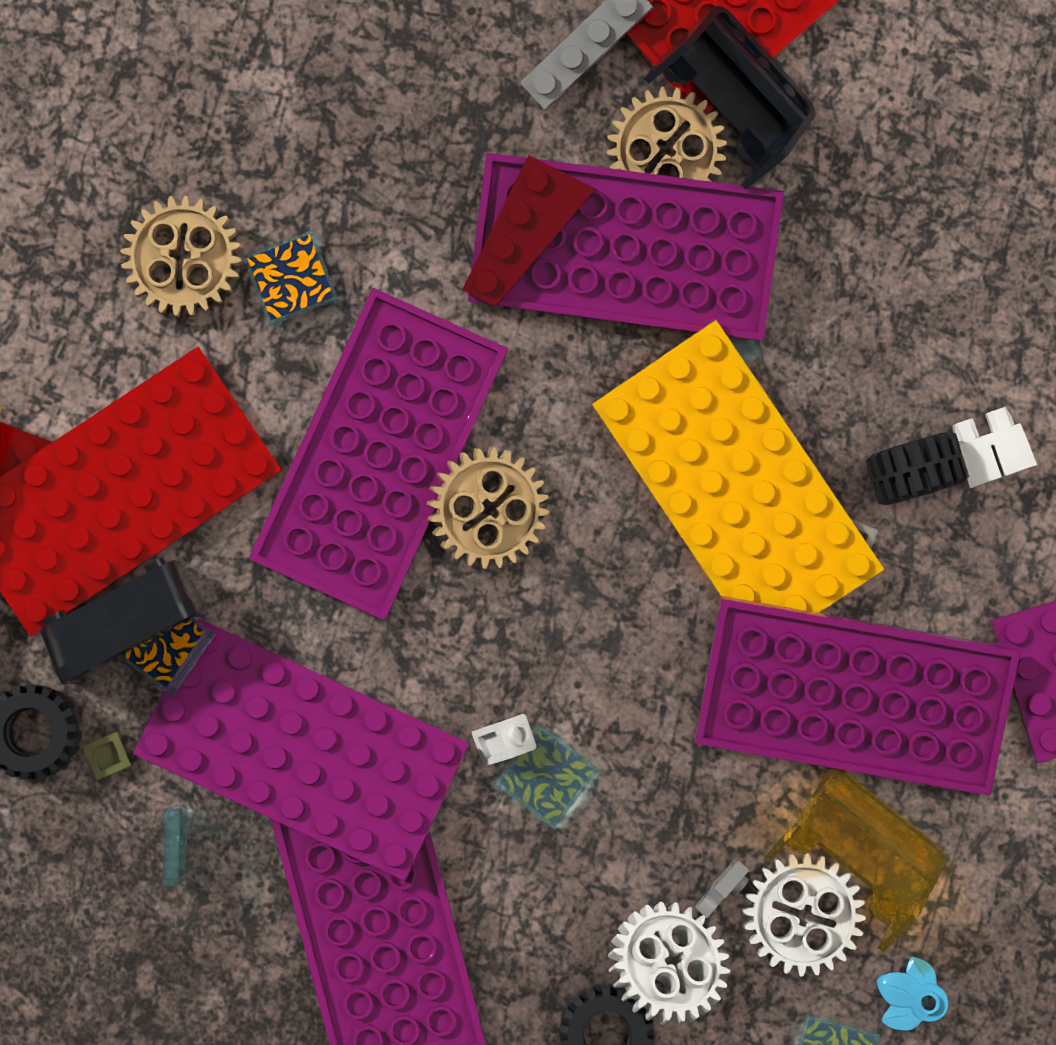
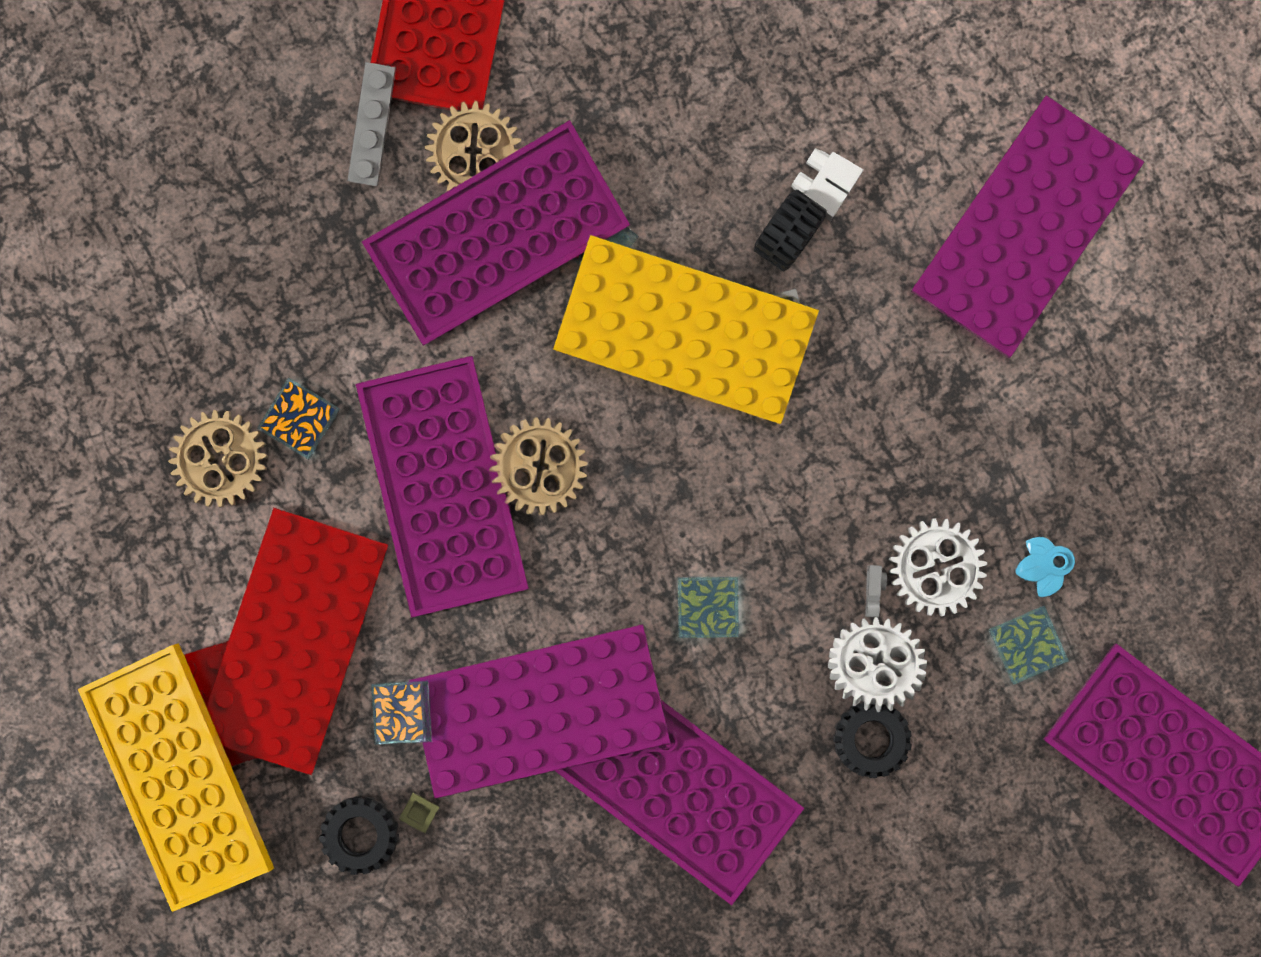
camera: 40 degrees left, 0 degrees up
black windscreen [40,557,209,685] -> none
clear light blue tile [163,806,188,886] -> none
dark red wing [462,155,596,307] -> none
white bracket [471,714,536,767] -> none
black windscreen [643,6,816,190] -> none
magenta plate [694,596,1021,796] -> none
clear yellow windscreen [764,768,946,953] -> none

